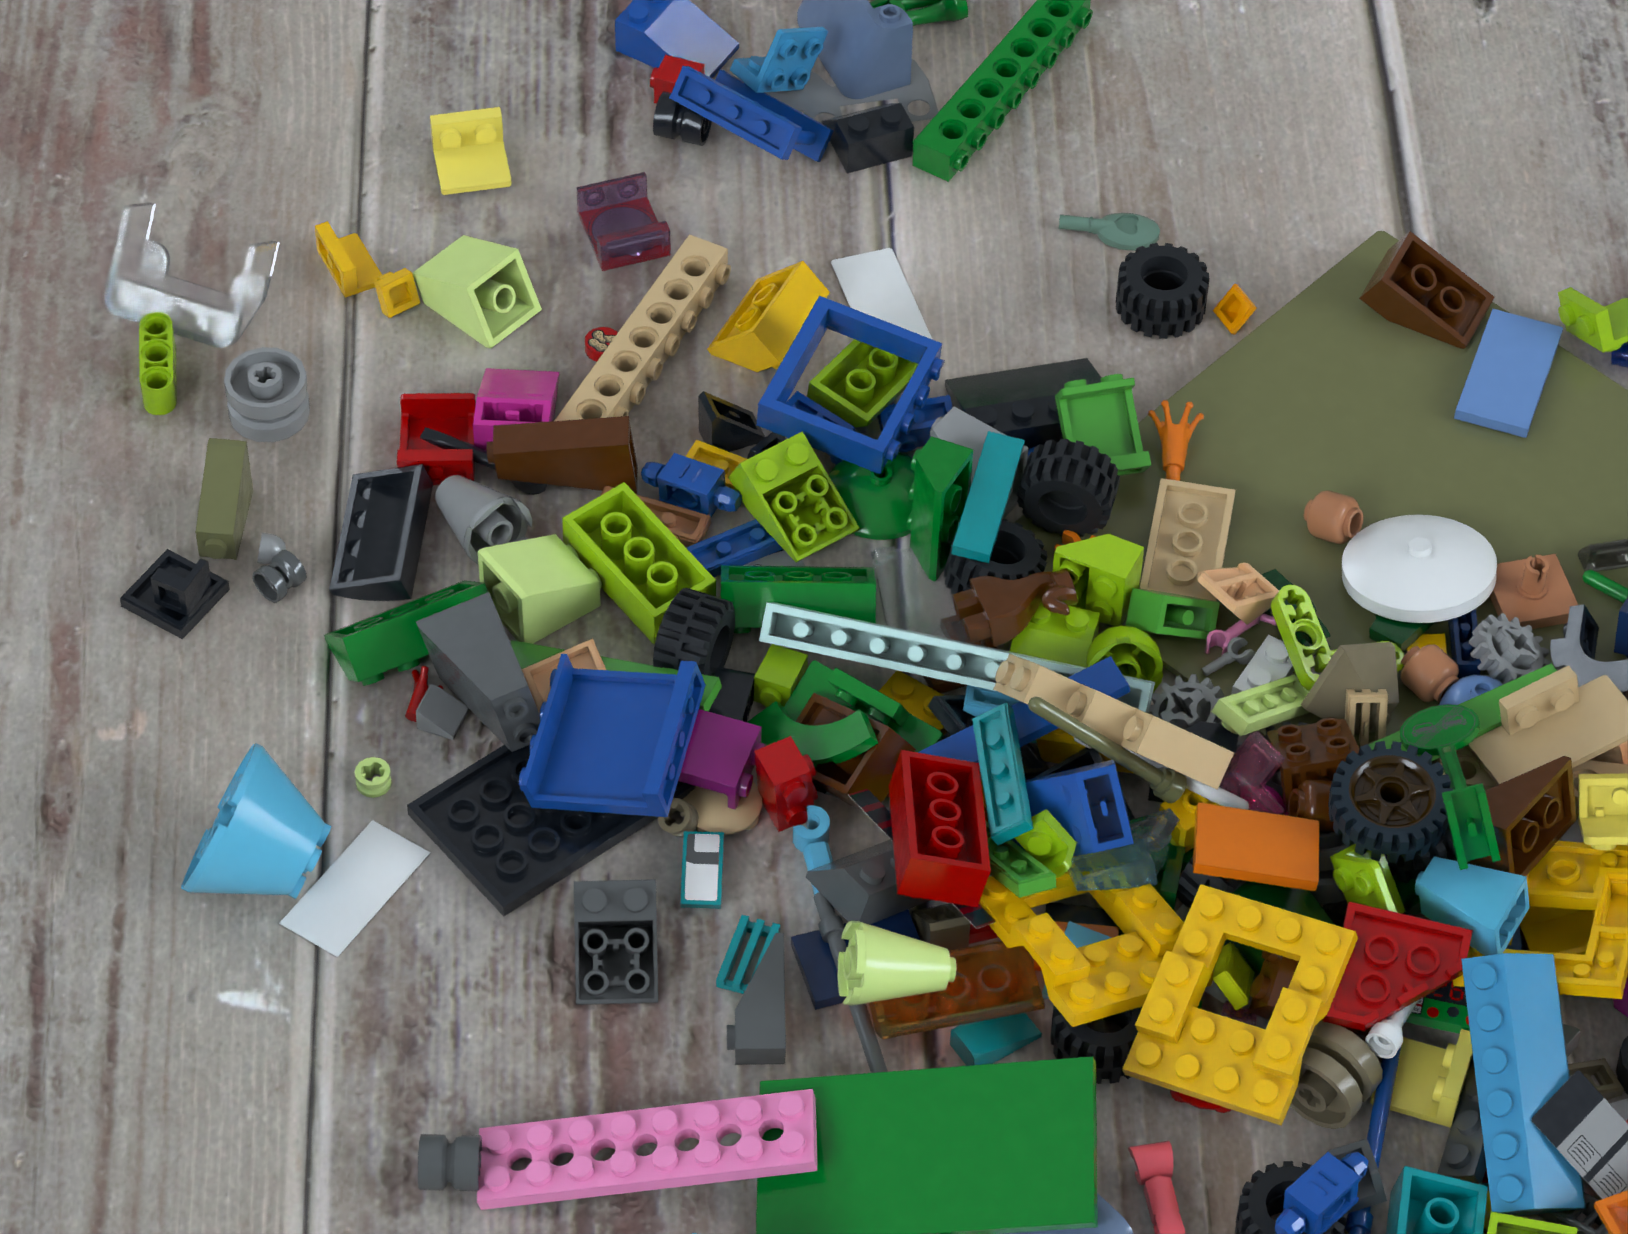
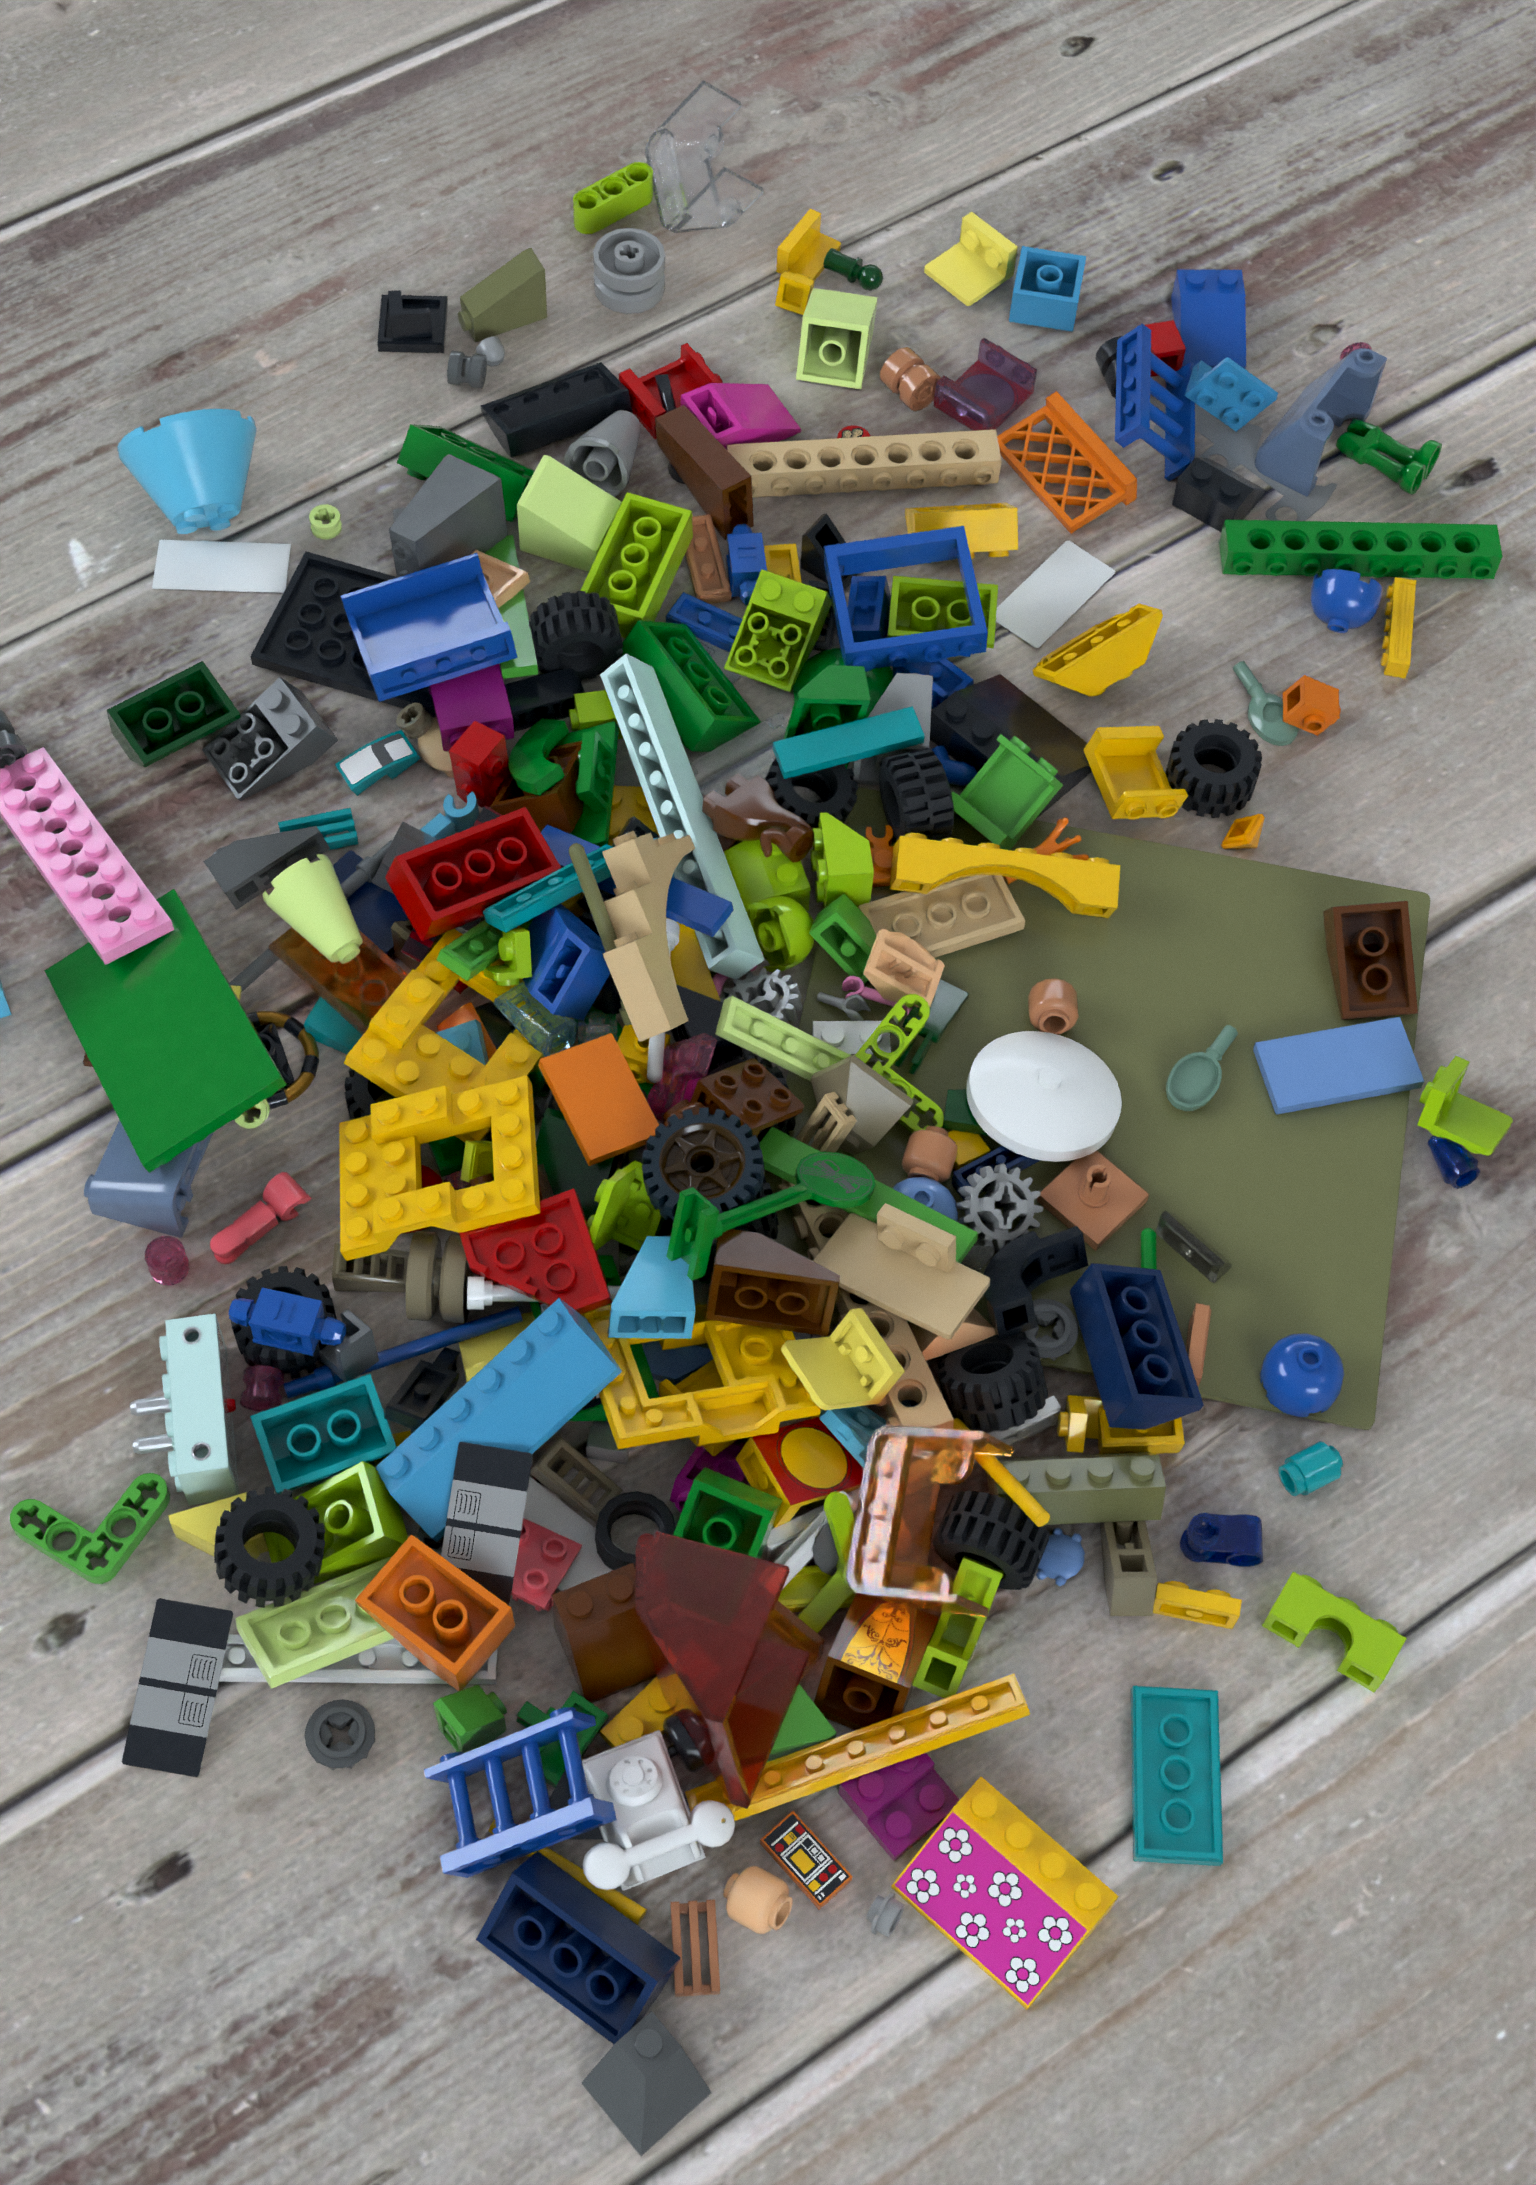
camera: 55 degrees right, 10 degrees up
none -> dark green slope [107,661,241,768]
none -> dark tan slope [332,1243,409,1292]
none -> black hinge [384,1347,460,1430]
none -> dark green pin [823,248,883,291]
none -> nougat wheel [880,347,942,411]
none -> yellow arch [890,833,1120,918]
none -> orange fence [997,391,1137,534]
none -> dark azure brick [1009,246,1086,332]
none -> yellow wedge [1032,603,1163,697]
none -> yellow panel [1083,726,1188,820]
none -> sand green piece [1166,1025,1238,1111]
none -> orange brick [1283,675,1341,736]
none -> blue cylinder [1310,569,1383,633]
none -> yellow piece [1381,577,1416,679]

